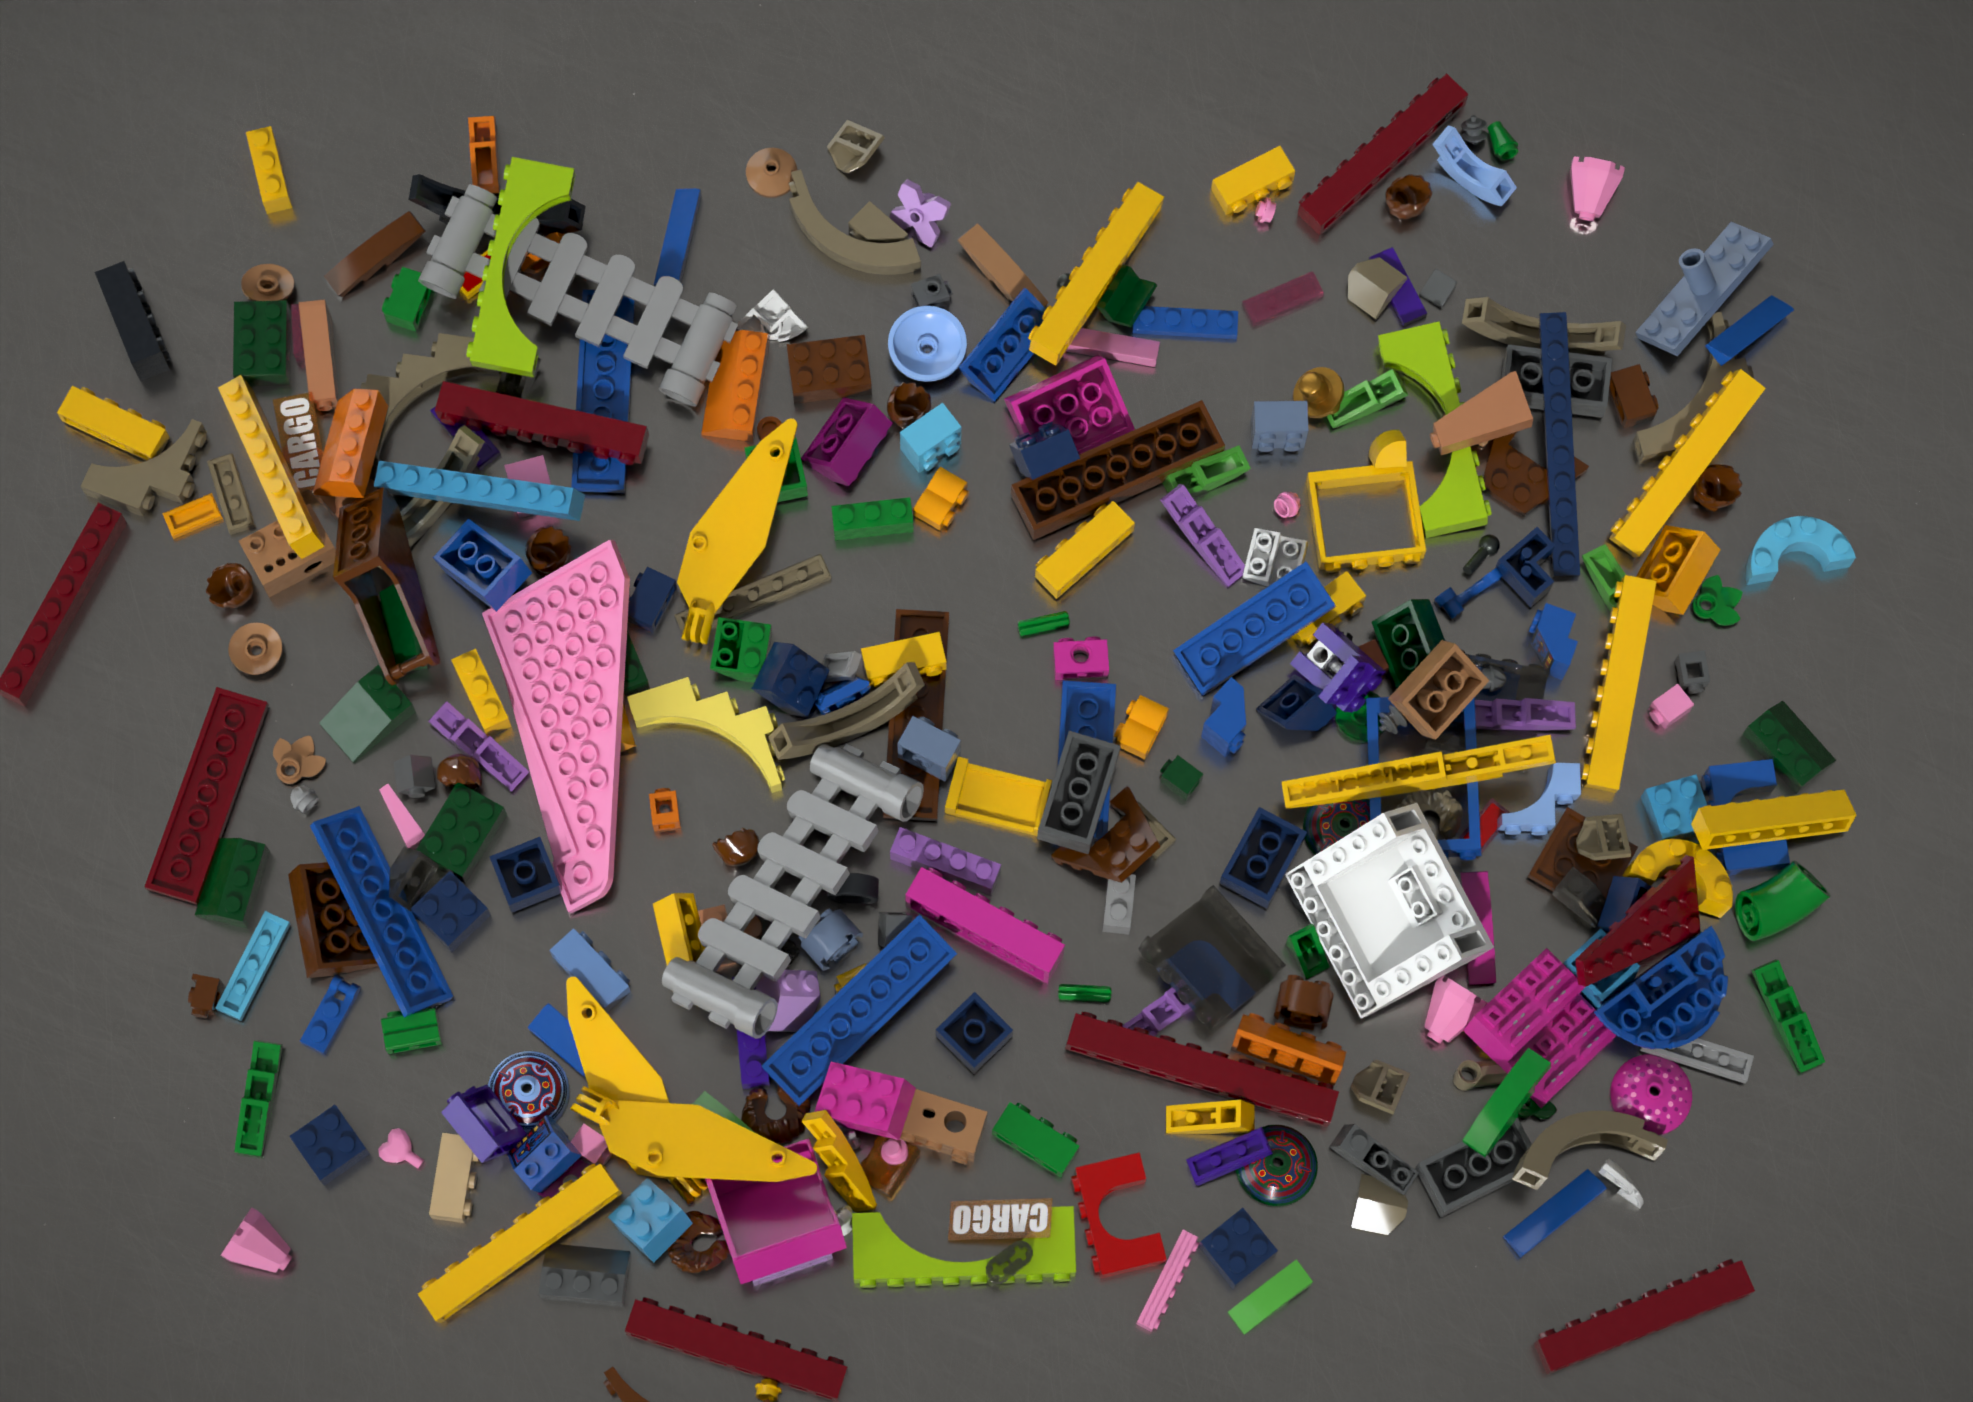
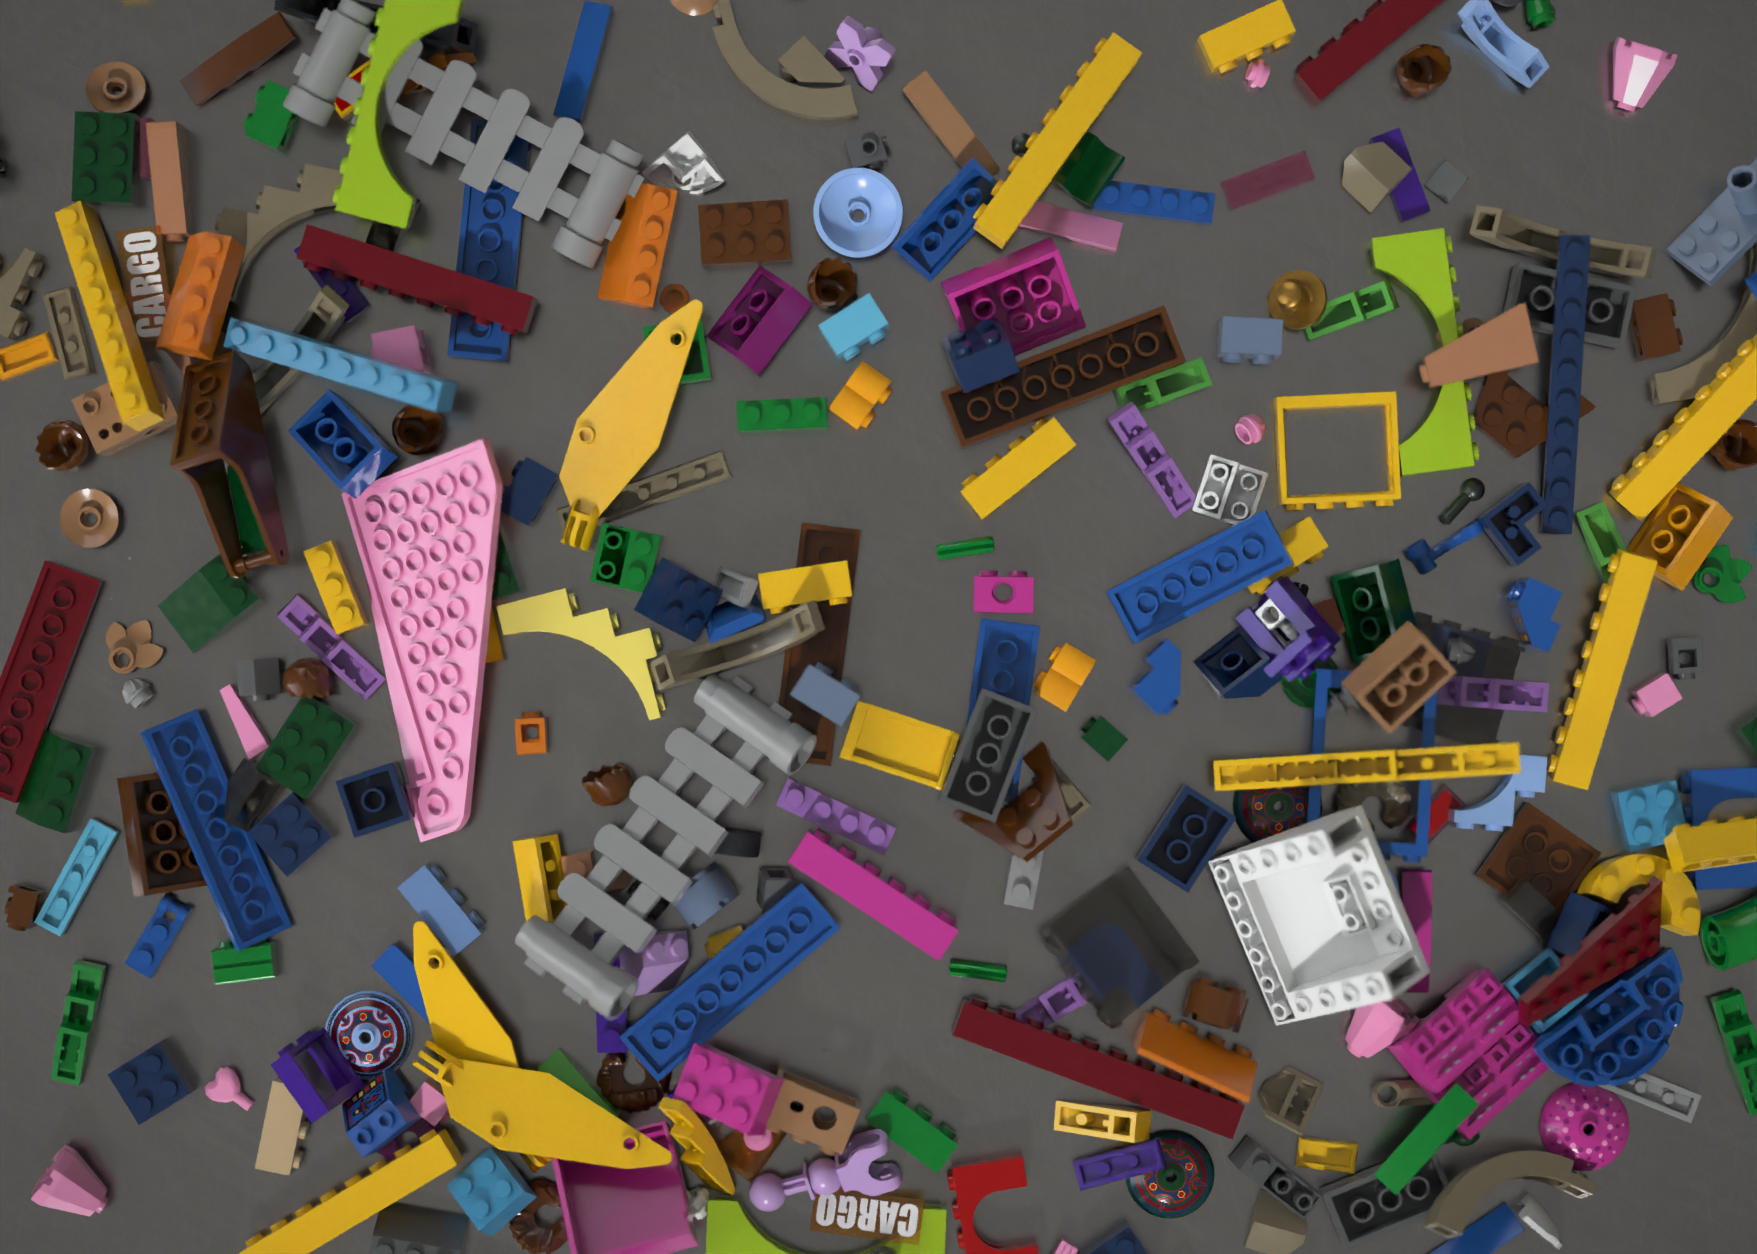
camera: 10 degrees right, 15 degrees up
dark blue brick [936,992,1013,1074] -> none
green slope [1285,924,1330,980] -> none
yellow brick [1368,429,1407,468] -> none
dark tan slope [1576,814,1631,860] -> none
none -> lavender piece [749,1129,903,1212]
none -> yellow tile [1295,1136,1358,1174]

